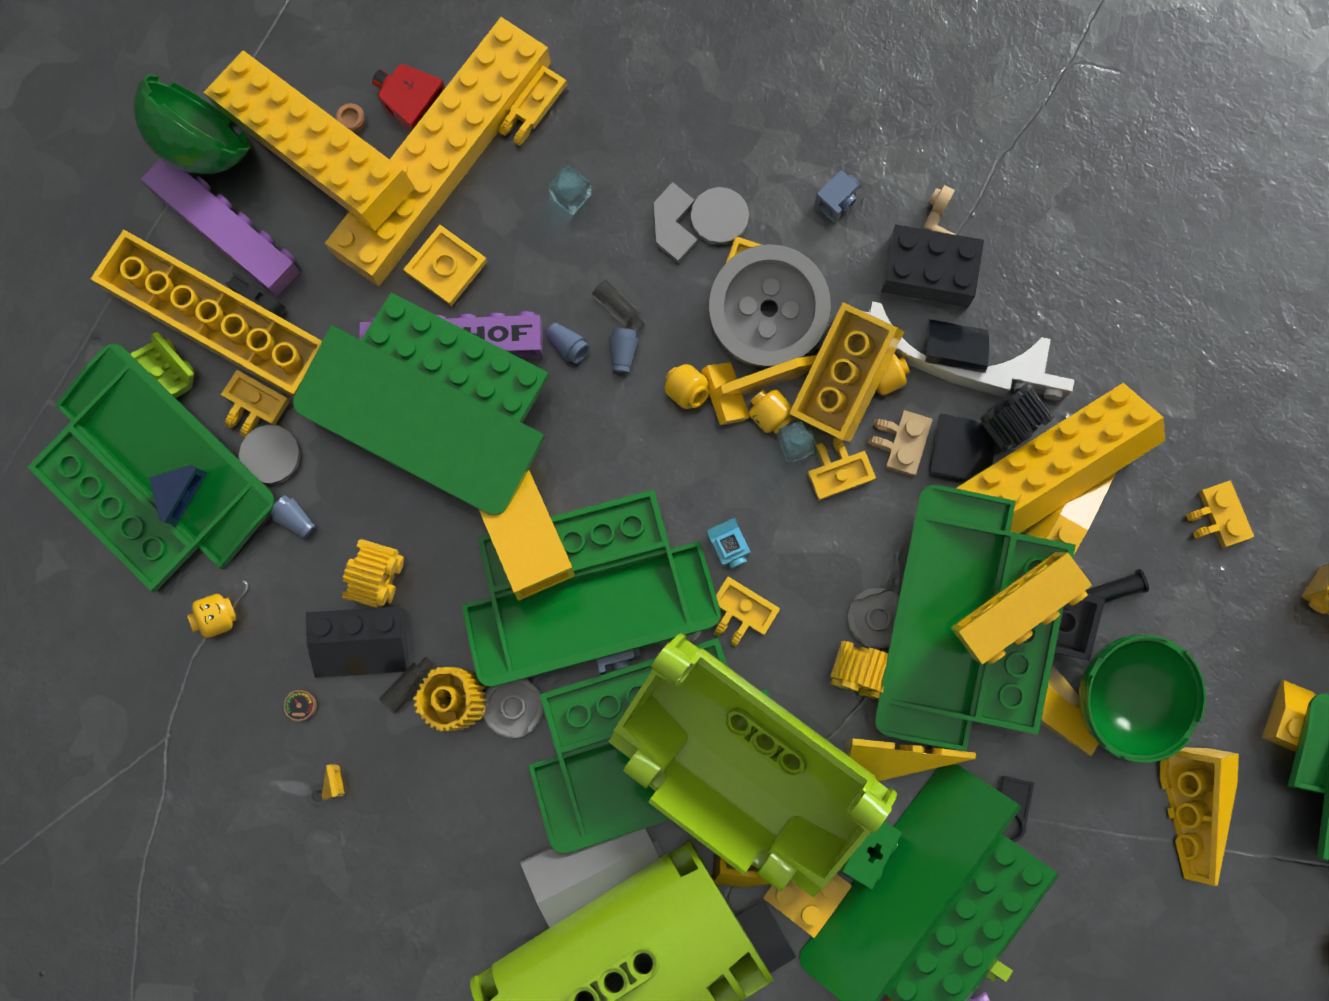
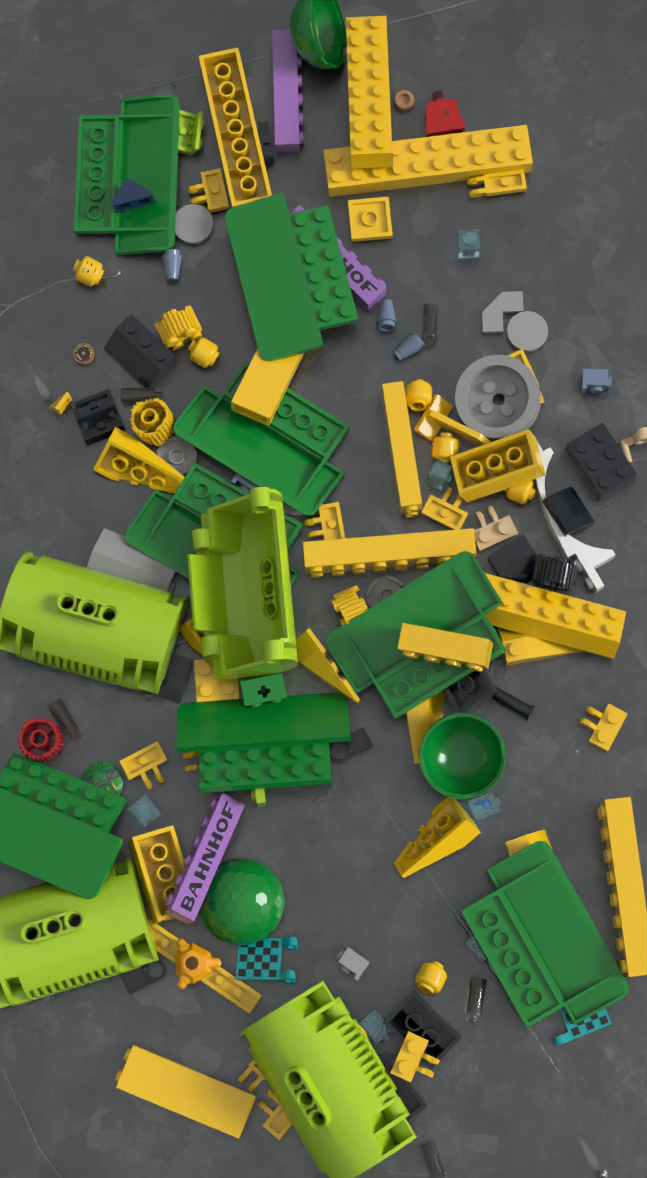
camera: 50 degrees right, 0 degrees up
medium azure window [706,517,751,570] -> none
none -> black slope [70,389,125,445]
none -> yellow wedge [93,427,184,494]
none -> yellow head [188,337,220,368]
none -> yellow brick [303,528,476,578]
none -> yellow brick [382,381,422,518]
none -> clear light blue brick [467,792,502,823]

